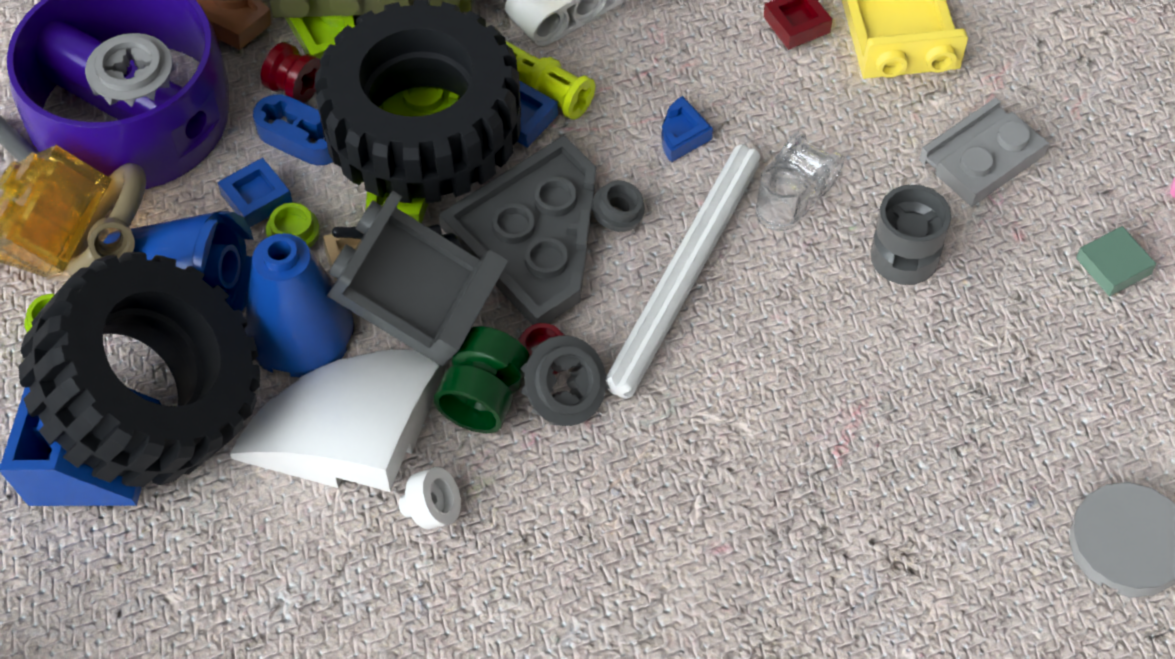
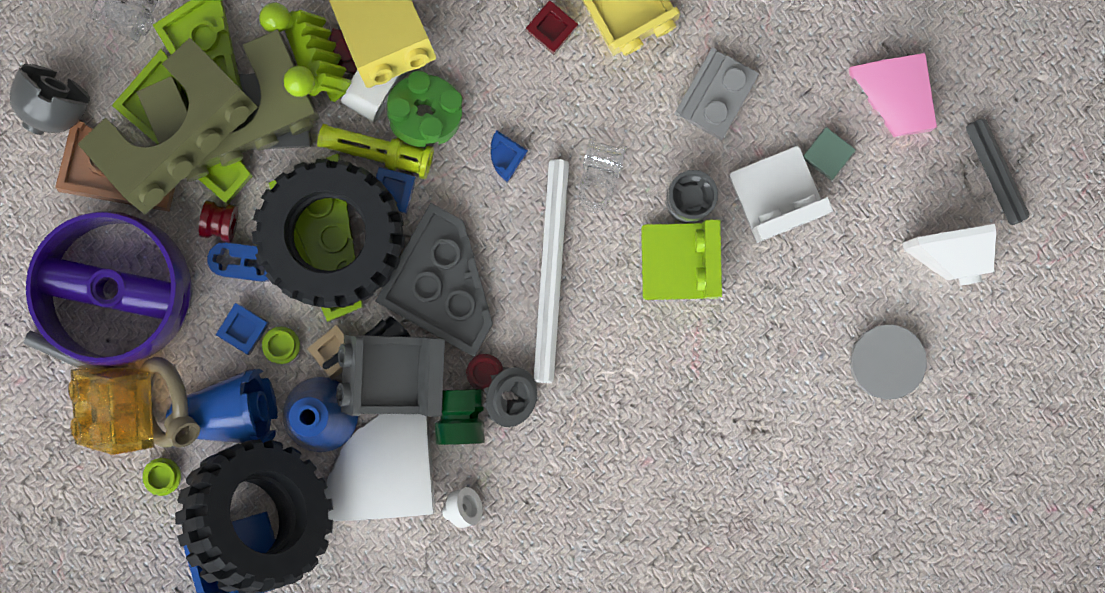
camera: 20 degrees left, 30 degrees up
light grey gear [85,33,175,107] -> none
dark grey plate [592,180,645,232] -> none
none -> bright green plate [387,71,462,147]
none -> lime bracket [641,220,722,300]
none -> white bracket [729,146,833,243]

